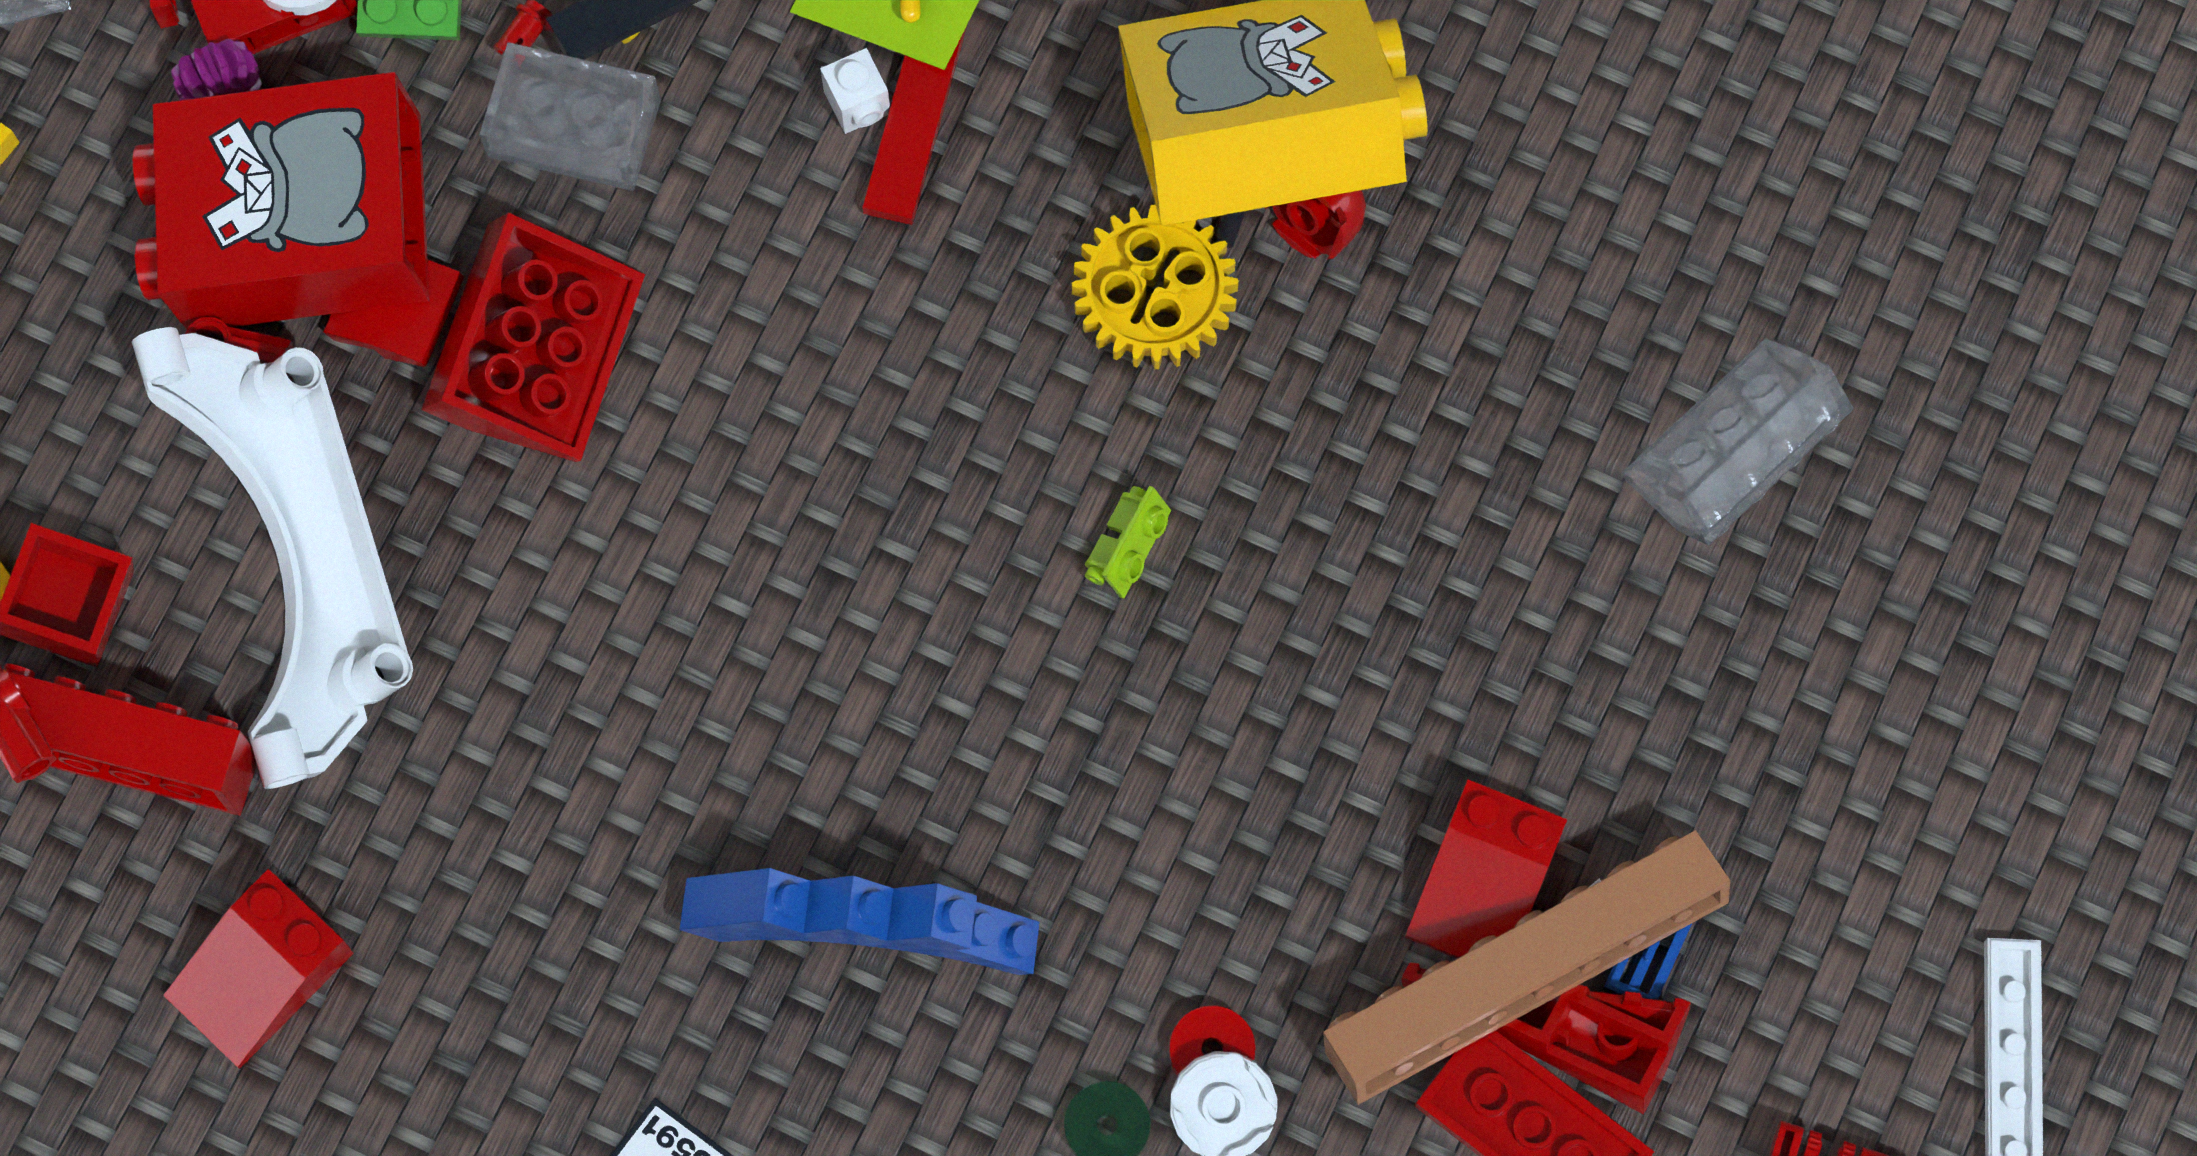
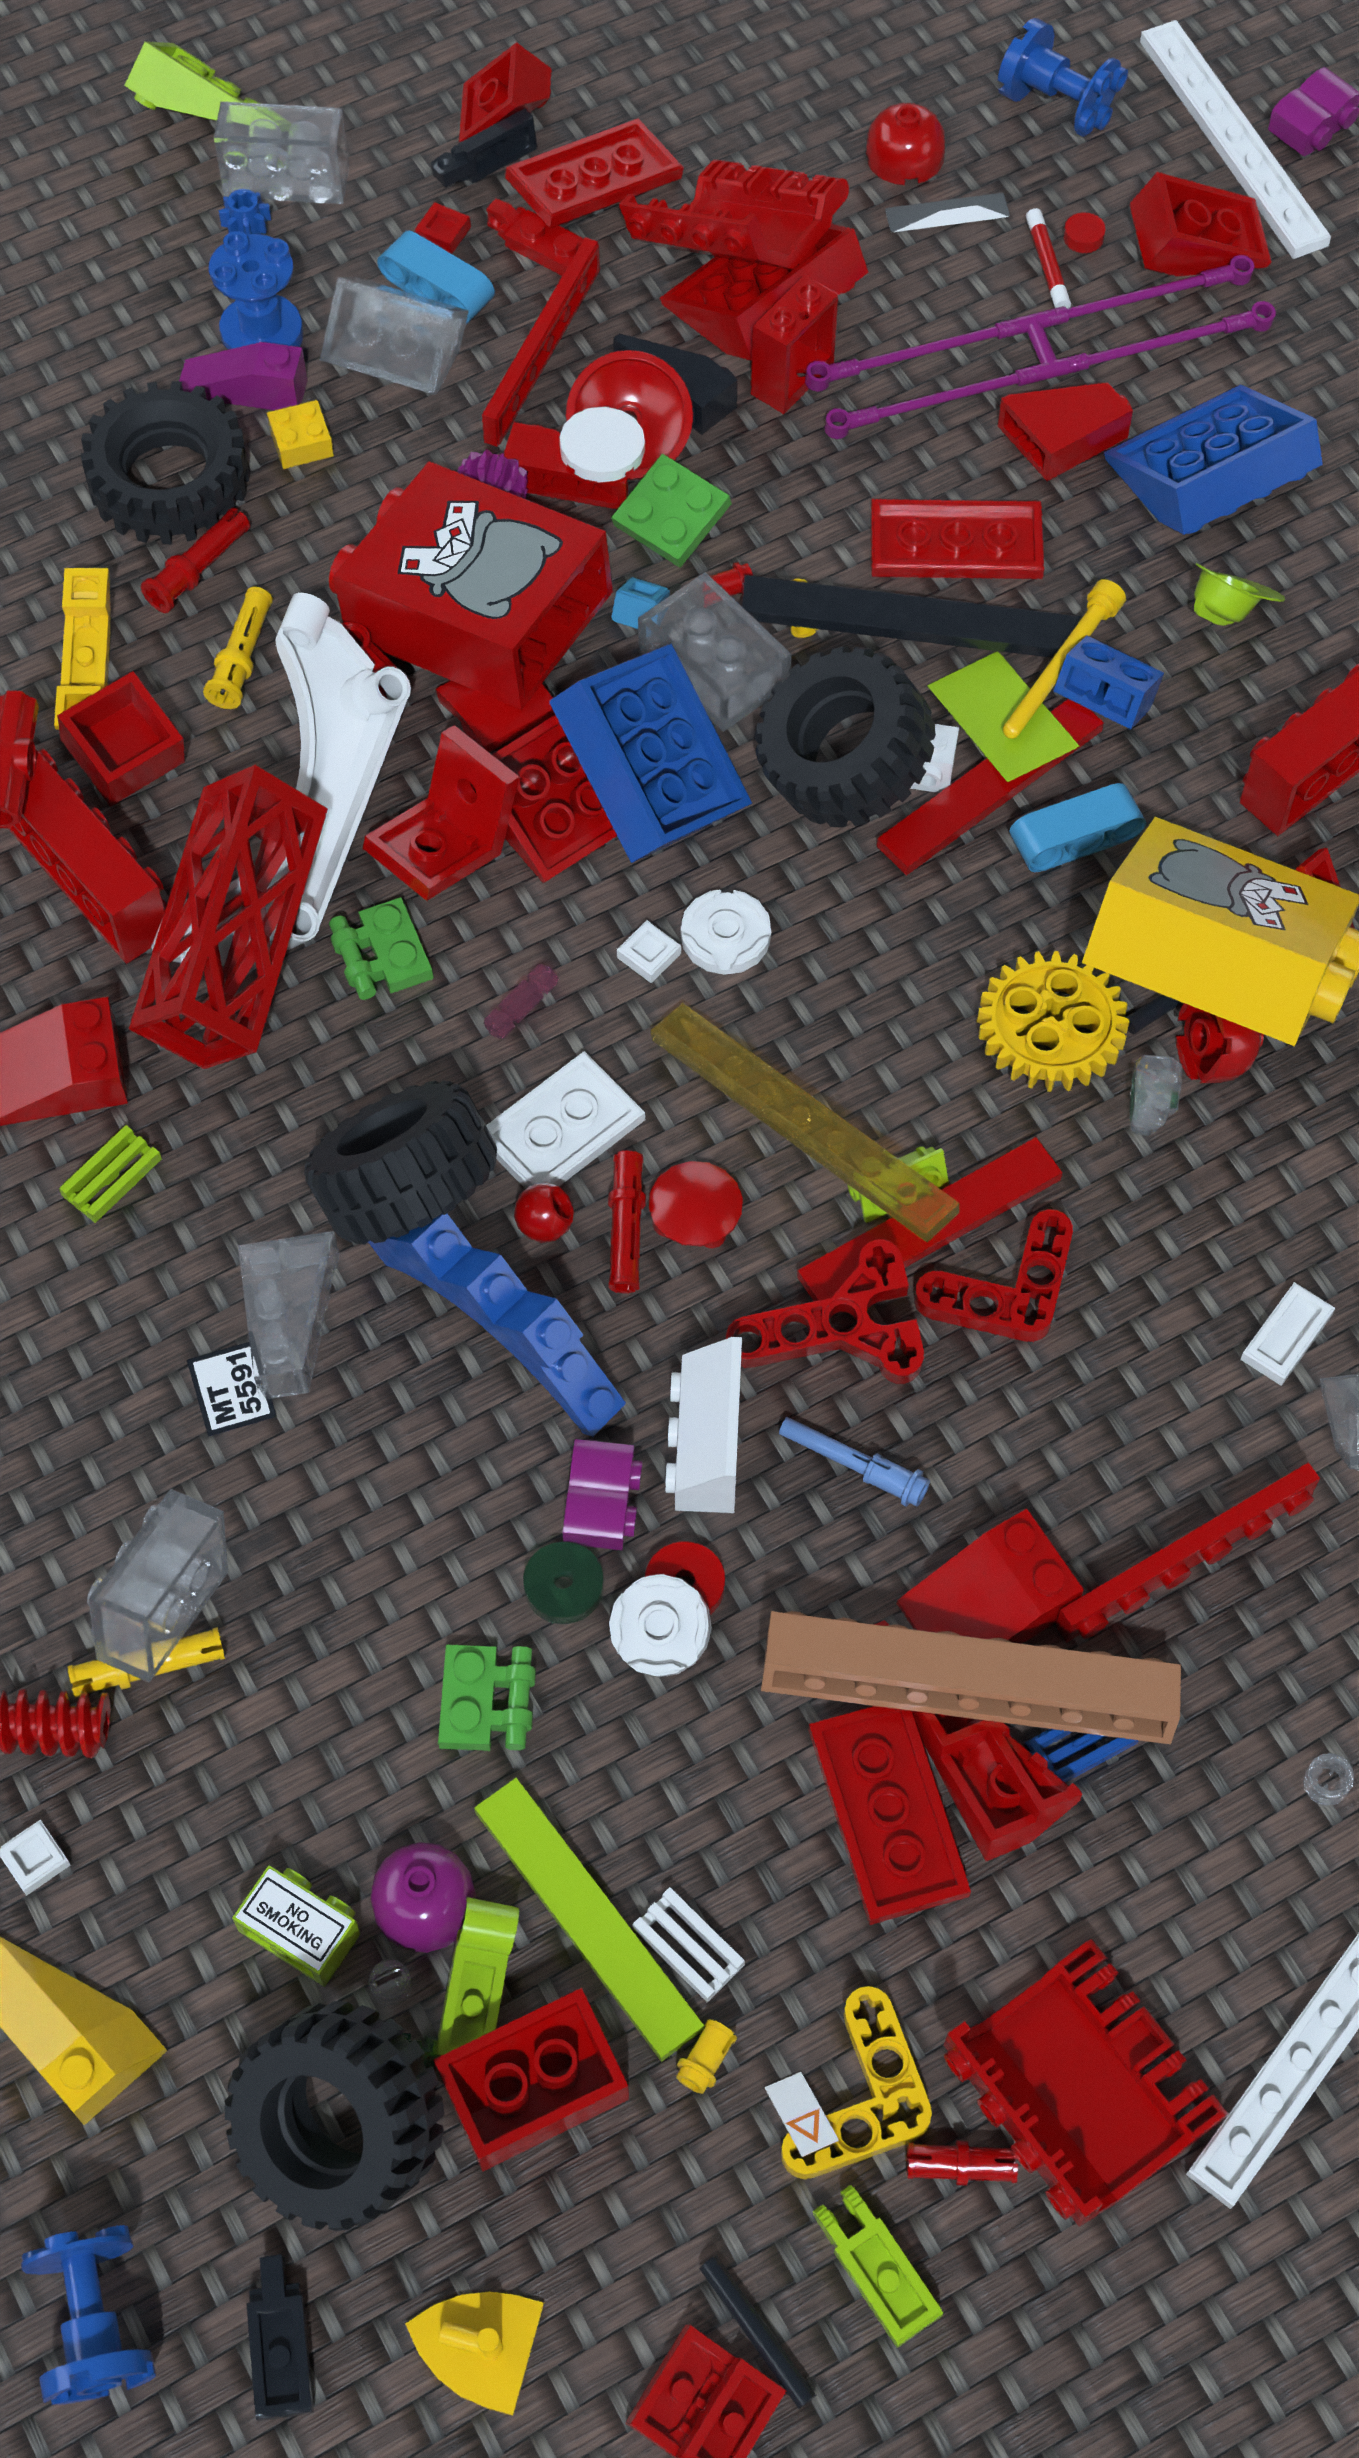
camera: 35 degrees right, 10 degrees down
none -> lime tile [59,1125,162,1223]
none -> red piece [129,765,328,1069]
none -> yellow pin [203,587,273,709]
none -> clear wedge [238,1231,340,1400]
none -> black tyre [304,1080,497,1244]
none -> bright green plate [329,897,433,1000]
none -> red bracket [363,725,519,901]
none -> clear pink axle [483,964,558,1039]
none -> white tile [486,1051,645,1189]
none -> red piece [514,1182,574,1243]
none -> blue slope [549,643,752,863]
none -> magenta brick [563,1439,643,1550]
none -> red pin [608,1151,646,1293]
none -> dark azure slope [611,577,670,632]
none -> white tile [617,920,681,983]
none -> red dish [649,1161,743,1248]
none -> clear yellow tile [651,1003,959,1242]
none -> white slope [666,1337,742,1513]
none -> white tile [680,890,771,975]
none -> red beam [726,1239,924,1384]
none -> black tyre [755,647,936,828]
none -> medium blue pin [779,1417,930,1507]
none -> red tile [797,1137,1063,1301]
none -> red beam [914,1209,1073,1342]
none -> dark azure beam [1009,783,1146,872]
none -> red plate [1055,1462,1320,1643]
none -> clear rock [1129,1055,1182,1136]
none -> white tile [1240,1282,1335,1386]
none -> clear bush [1303,1753,1354,1806]

